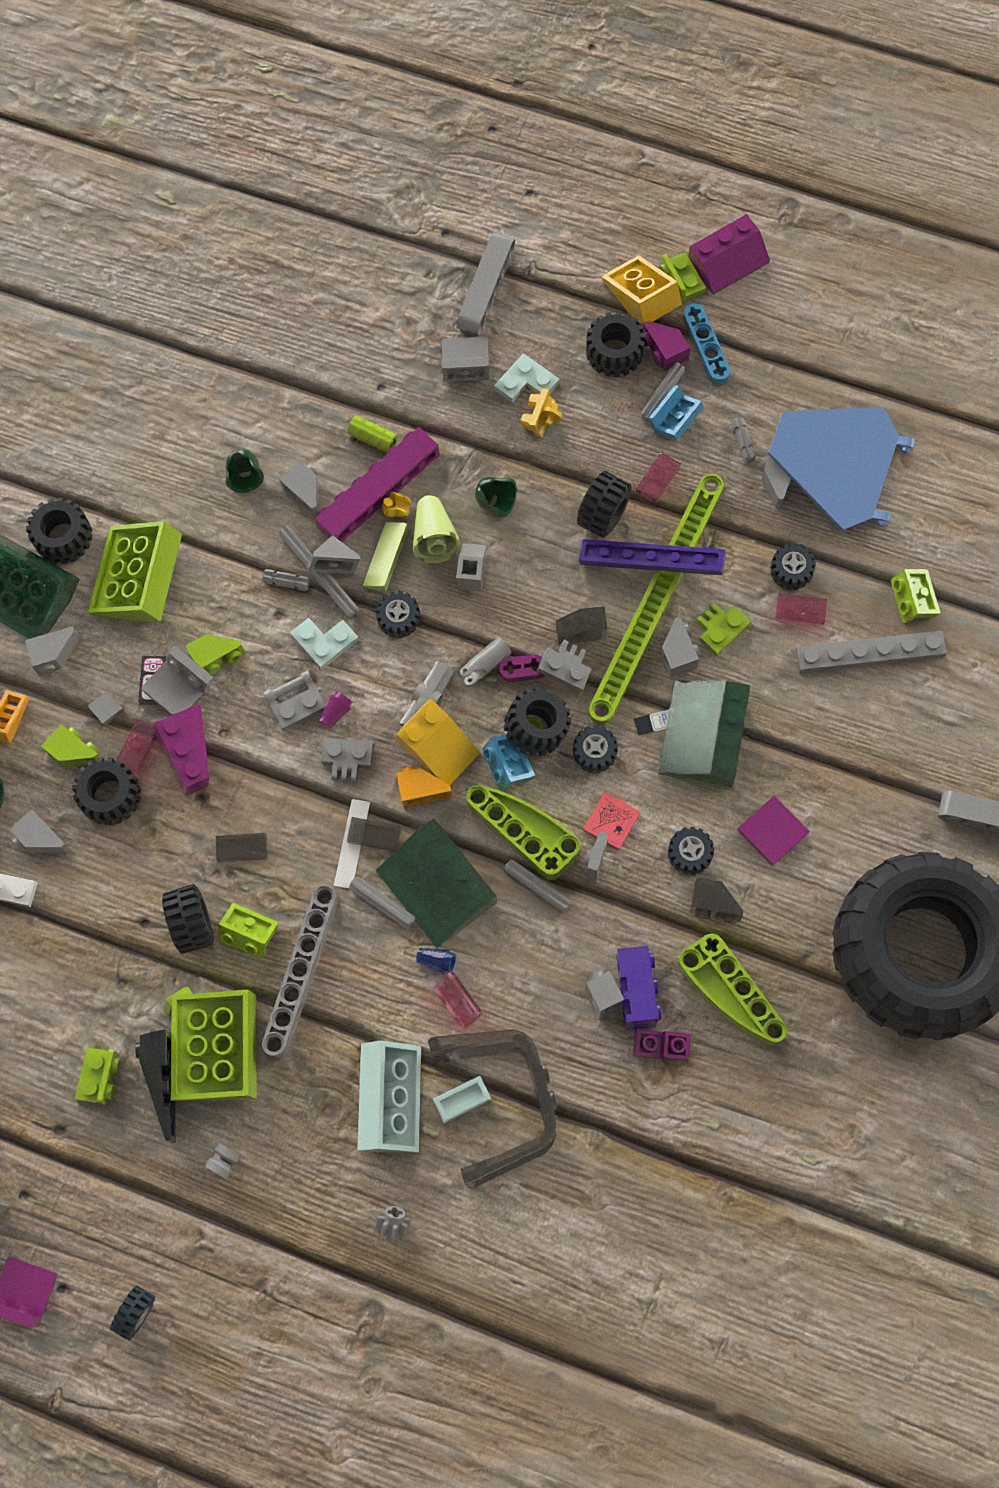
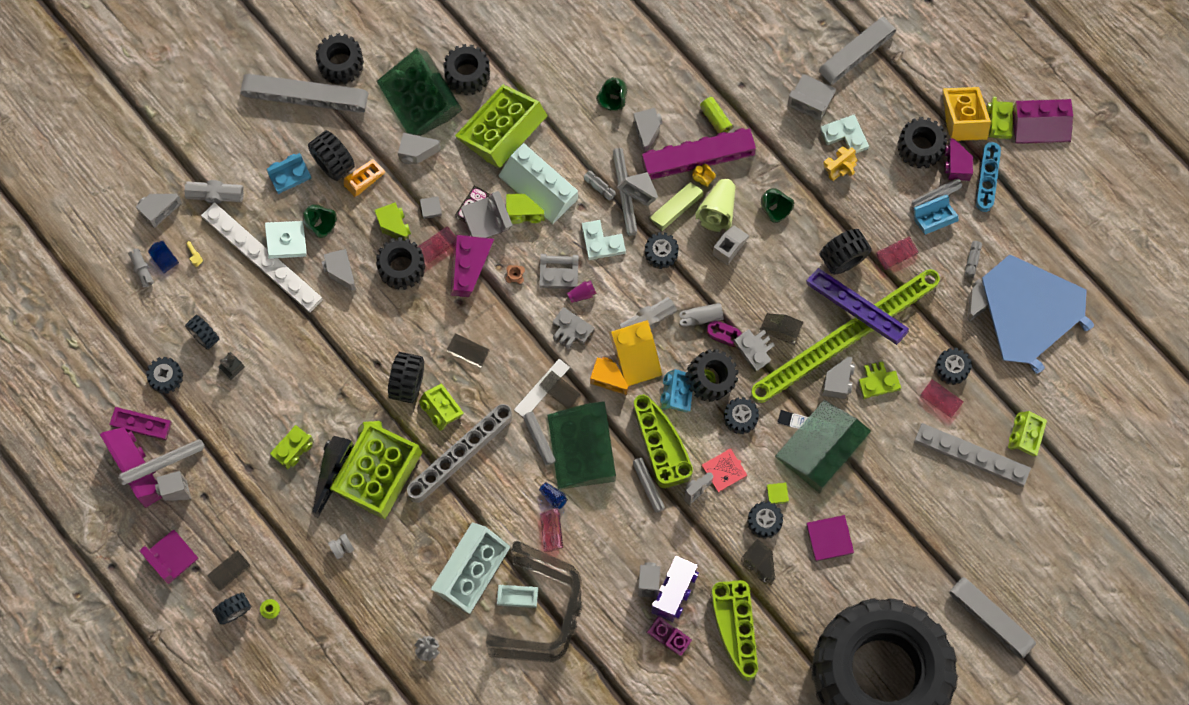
camera: 25 degrees right, 0 degrees up
none -> clear smoke tile [207,550,251,591]
none -> lime plate [260,599,280,619]
none -> light aqua slope [499,143,578,225]
none -> nougat plate [505,265,525,284]
none -> lime tile [766,483,789,504]

